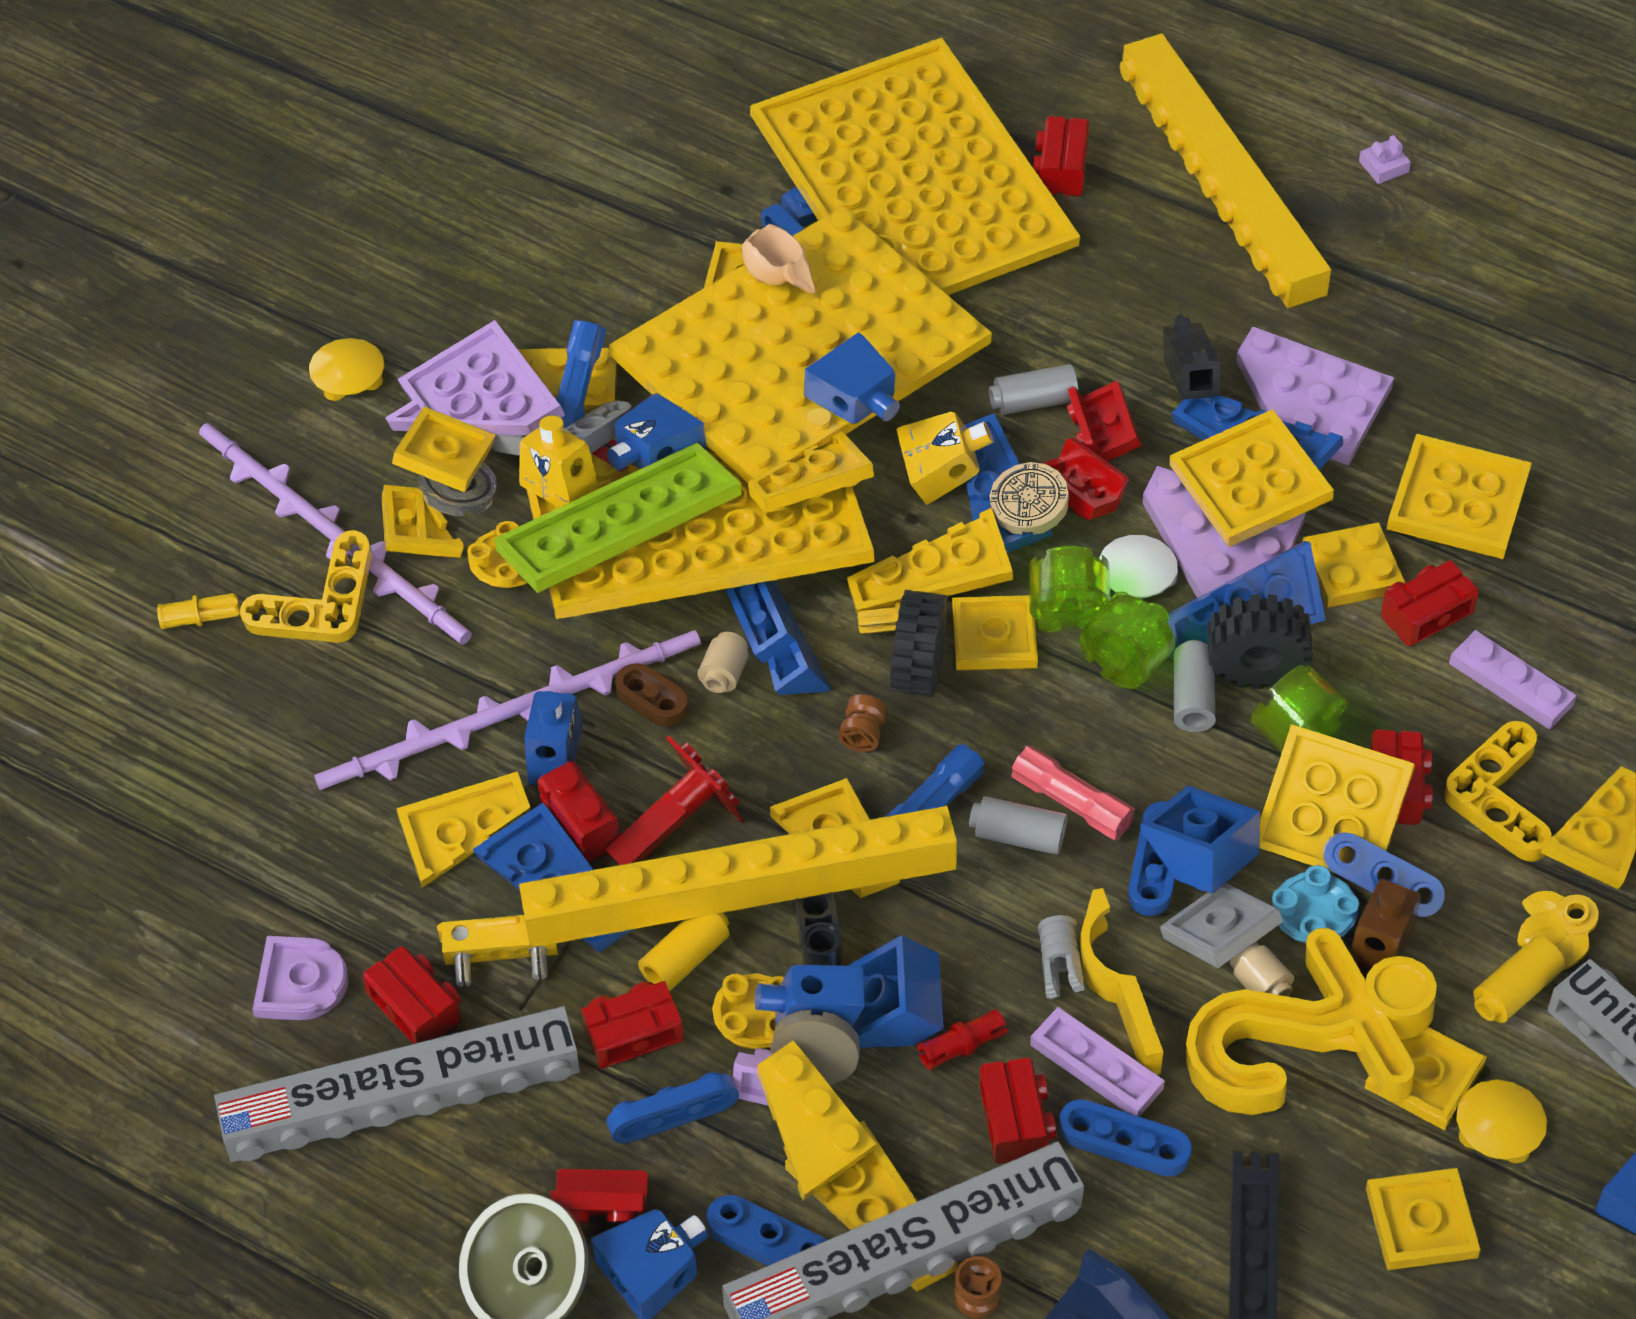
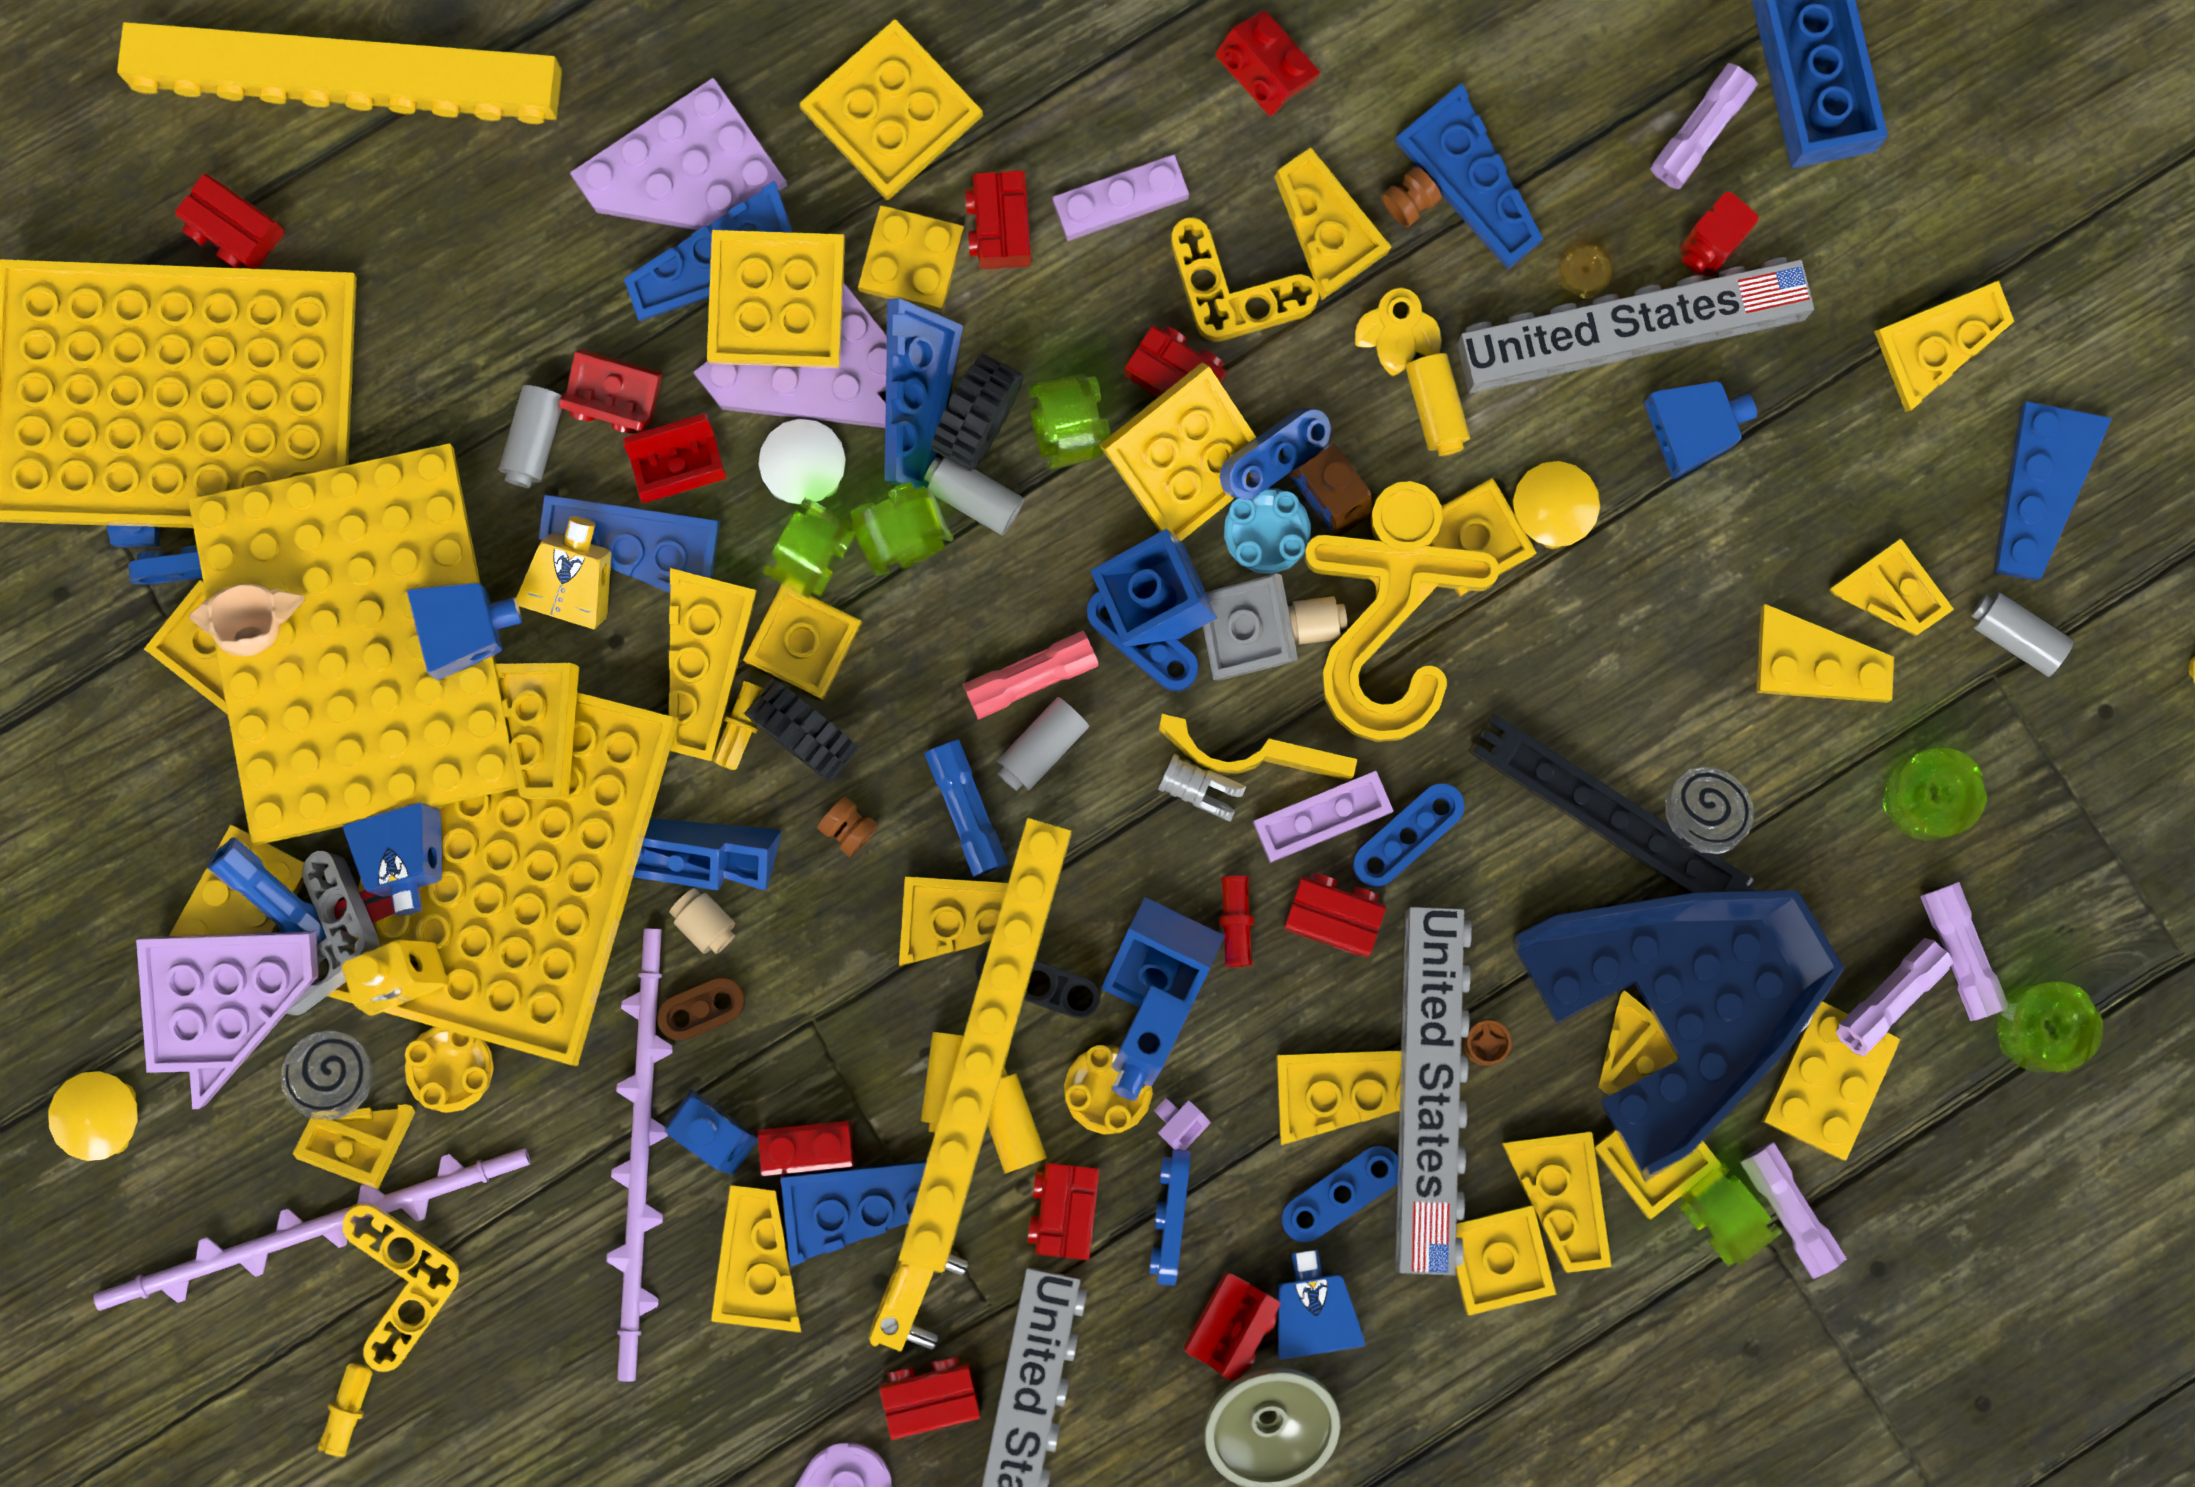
camera: 65 degrees left, 30 degrees up
yellow plate [392,406,495,492] -> none
lime plate [494,443,742,593] -> none
red piece [605,735,744,865] -> none
yellow wing [756,1040,876,1201] -> none
dark tan tile [770,1010,860,1085] -> none
tan tile [989,462,1069,535] -> none
black brick [1163,314,1220,400] -> none
yellow plate [1366,1168,1480,1271] -> none

